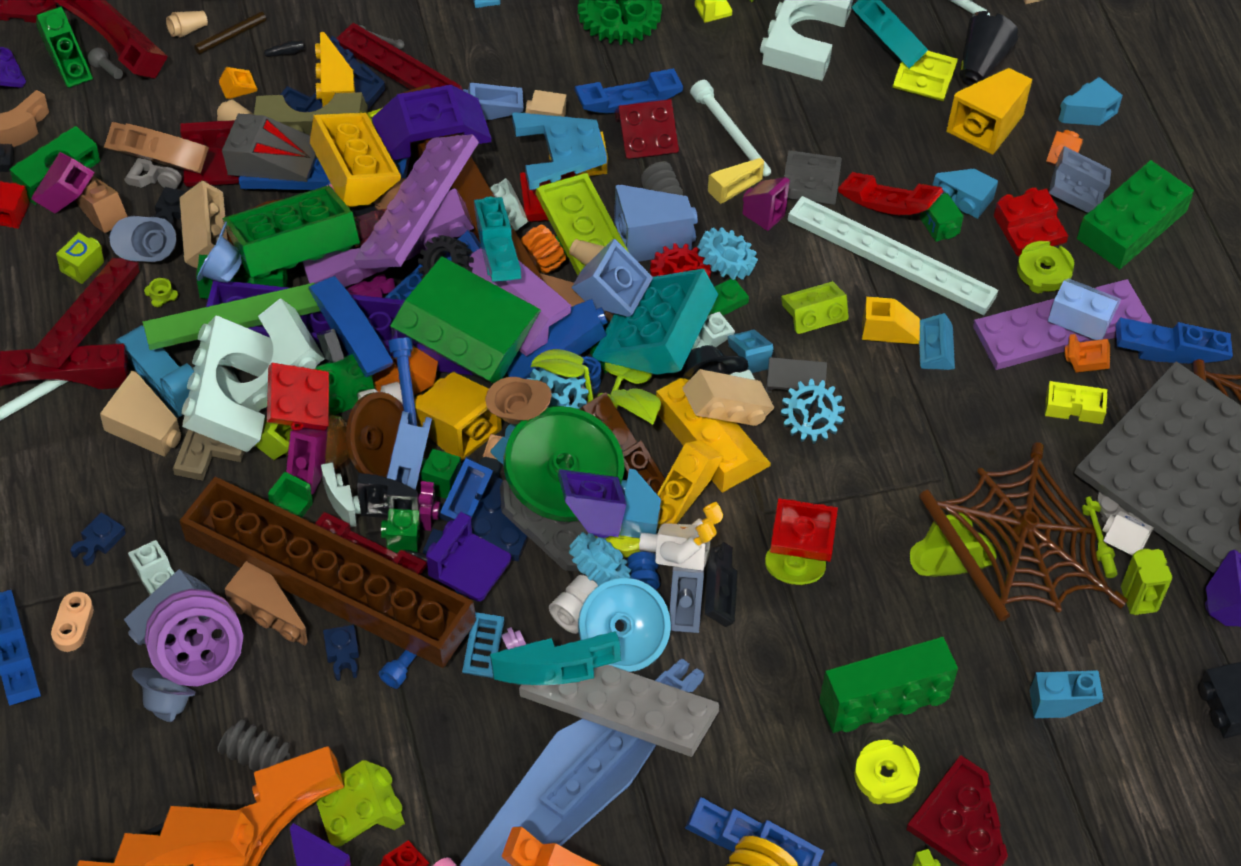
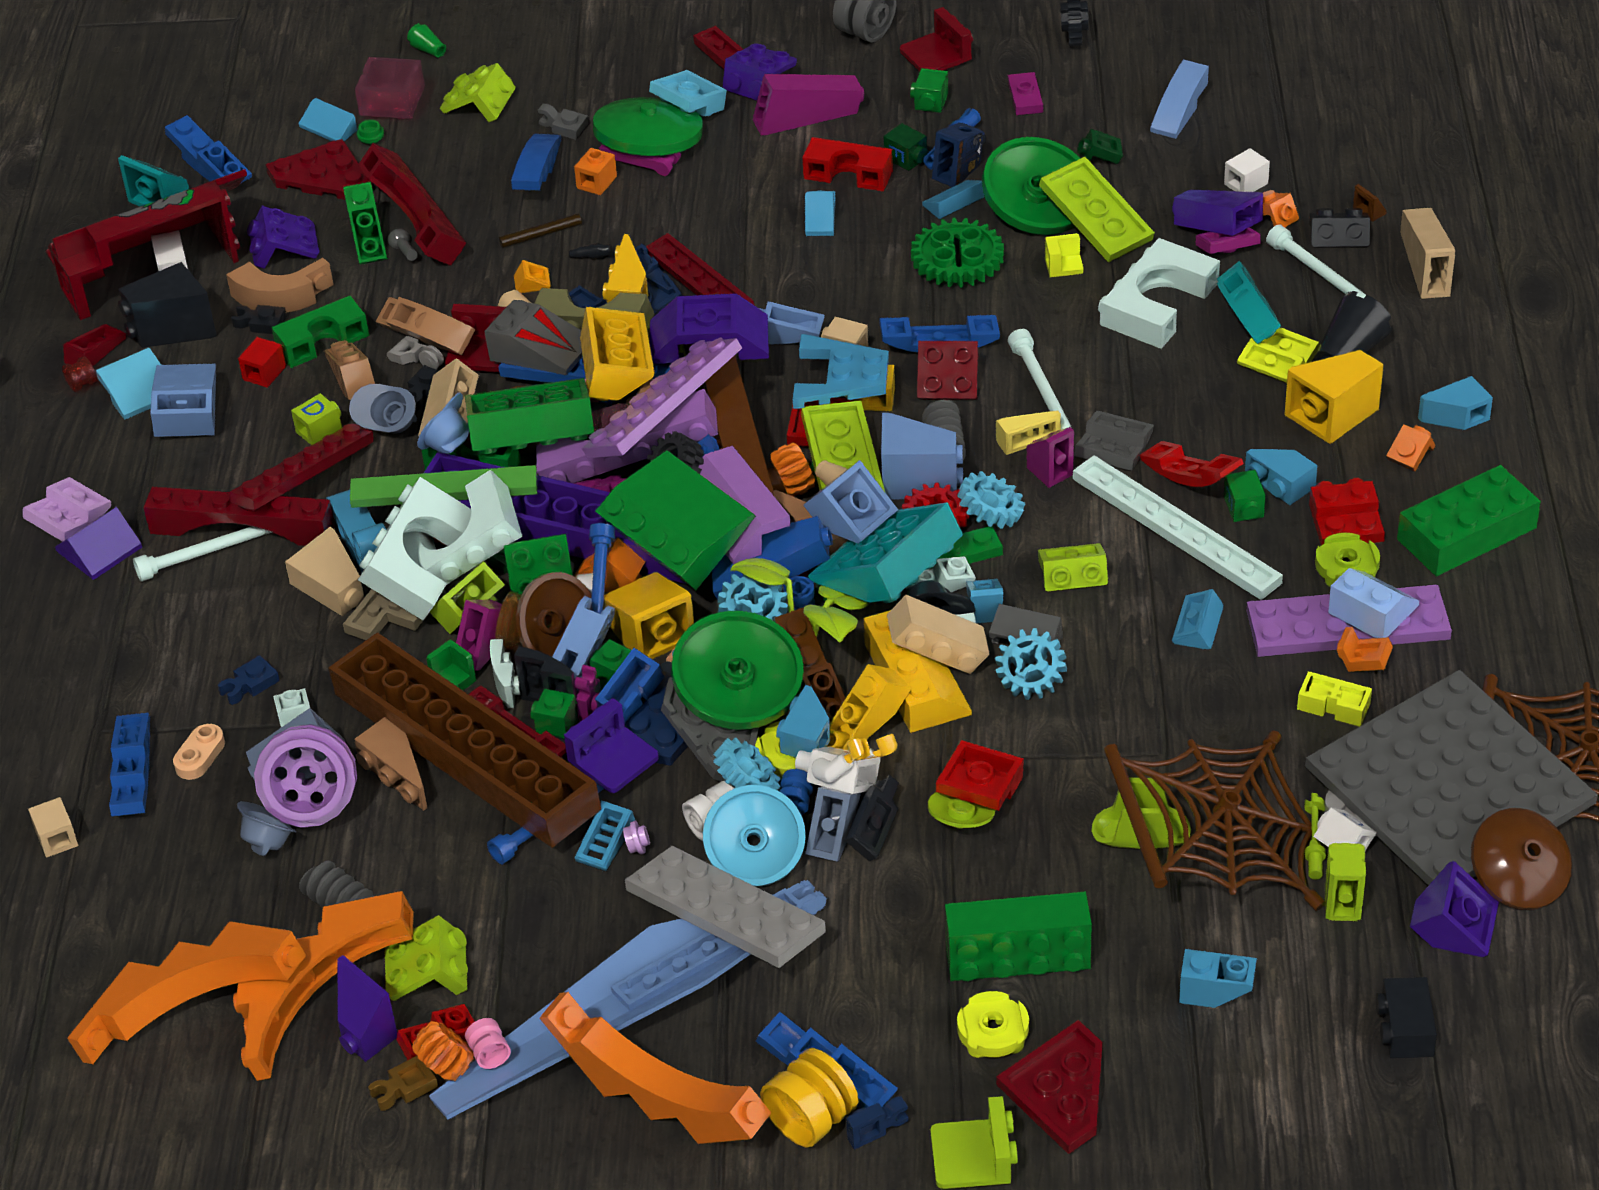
camera: 20 degrees right, 10 degrees down
magenta slope [31,152,95,214] -> none
lime plate [144,278,178,307] -> none
tan cone [166,10,208,38] -> none
red plate [267,363,329,431] -> none
blue slope [308,276,393,377] -> none
black slope [316,329,344,363] -> none
dark blue plate [323,625,359,681] -> none
dark grey hinge [359,25,404,50] -> none
teal slope [474,196,521,282] -> none
medium nougat piece [485,377,552,424] -> none
light aqua slope [490,178,528,231] -> none
teal slope [490,631,621,685] -> none
dark purple slope [558,469,627,538] -> none
yellow slope [862,296,920,344] -> none
sand blue slope [1049,146,1111,213] -> none
blue slope [1116,317,1233,364] -> none

